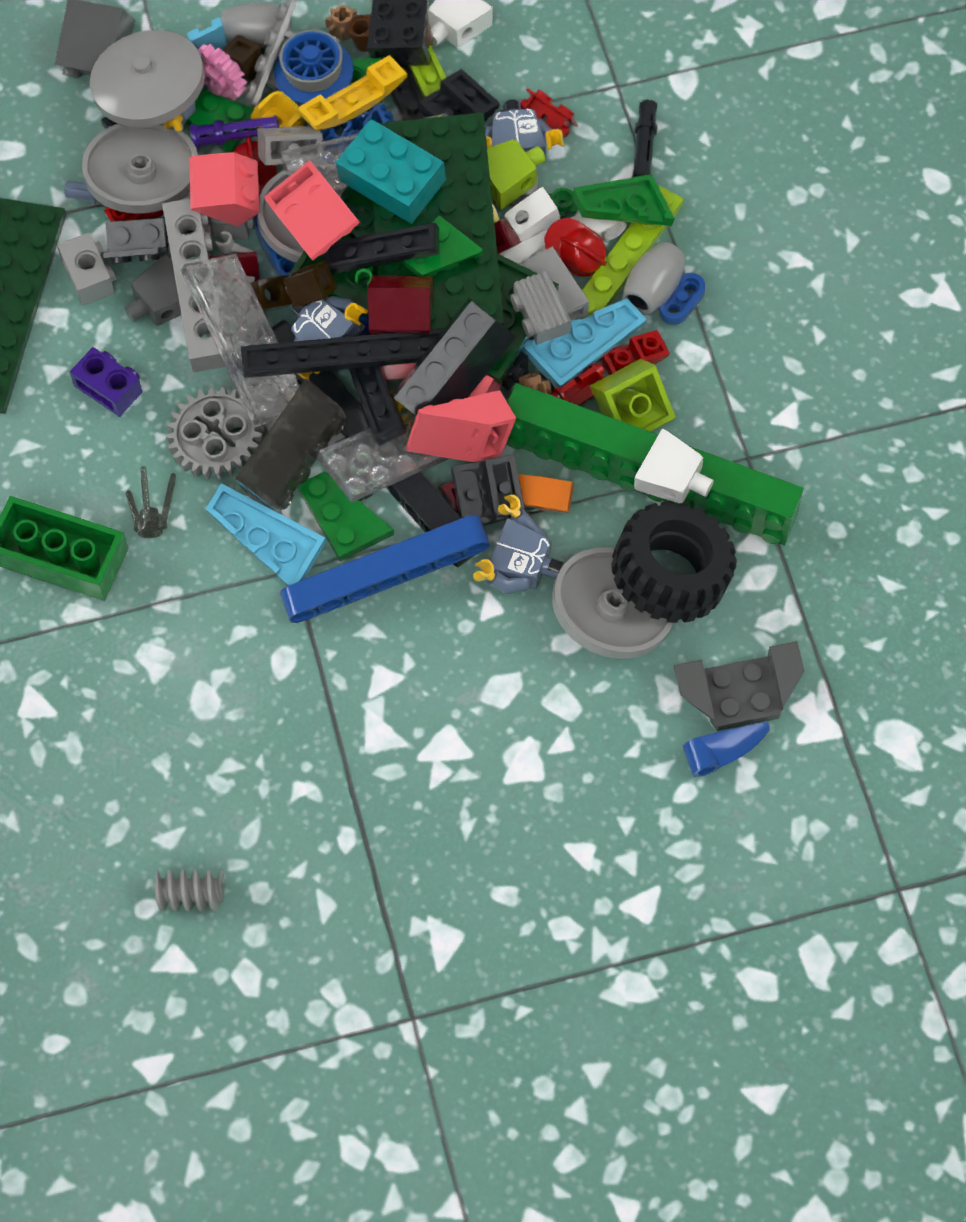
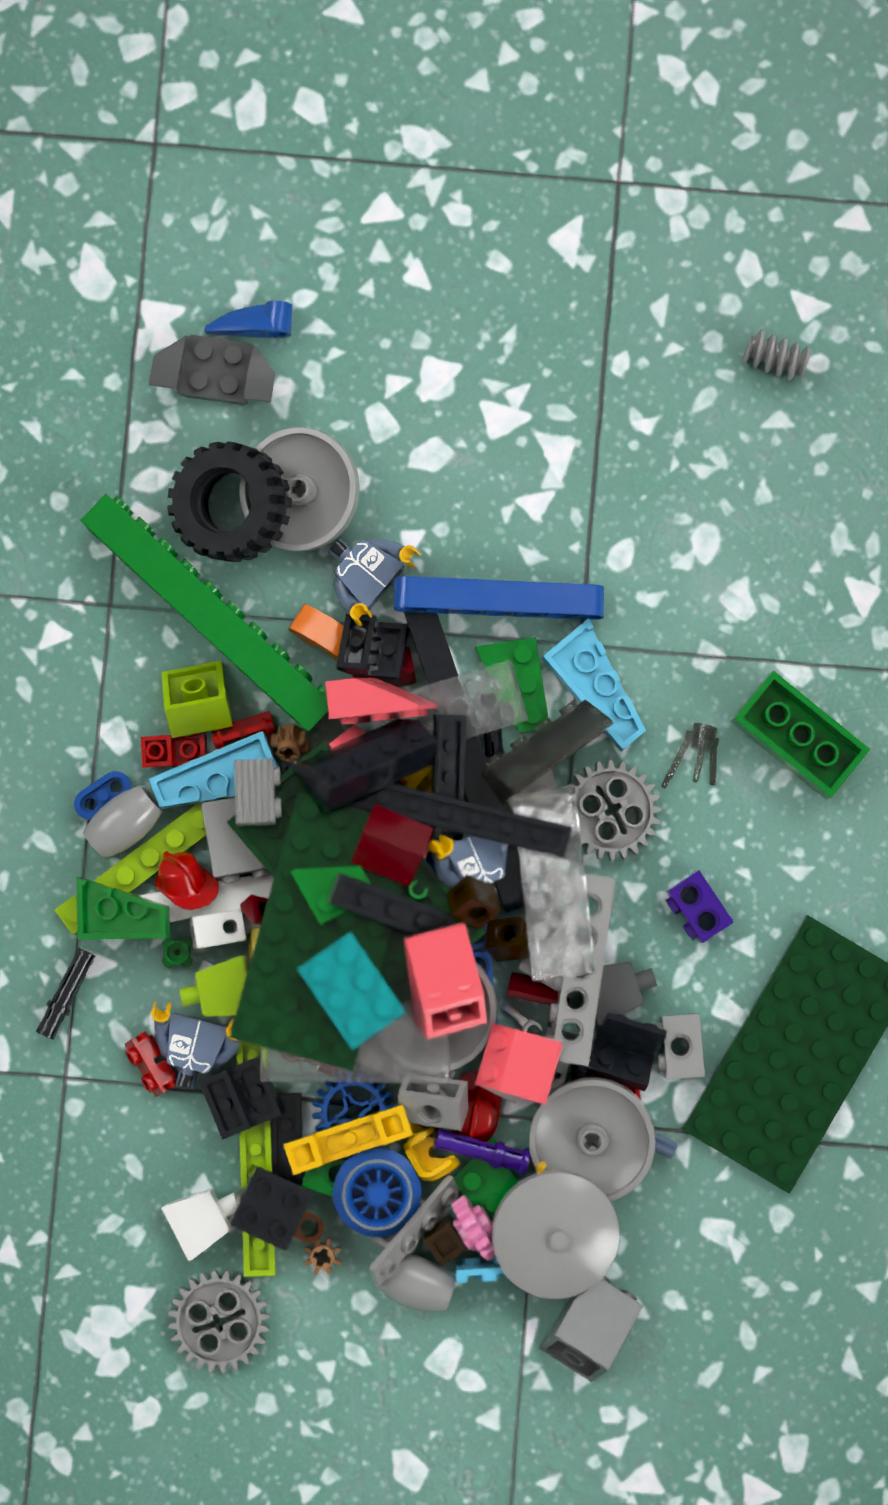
camera: 160 degrees left, 20 degrees up
white torso [634,429,714,503] -> none

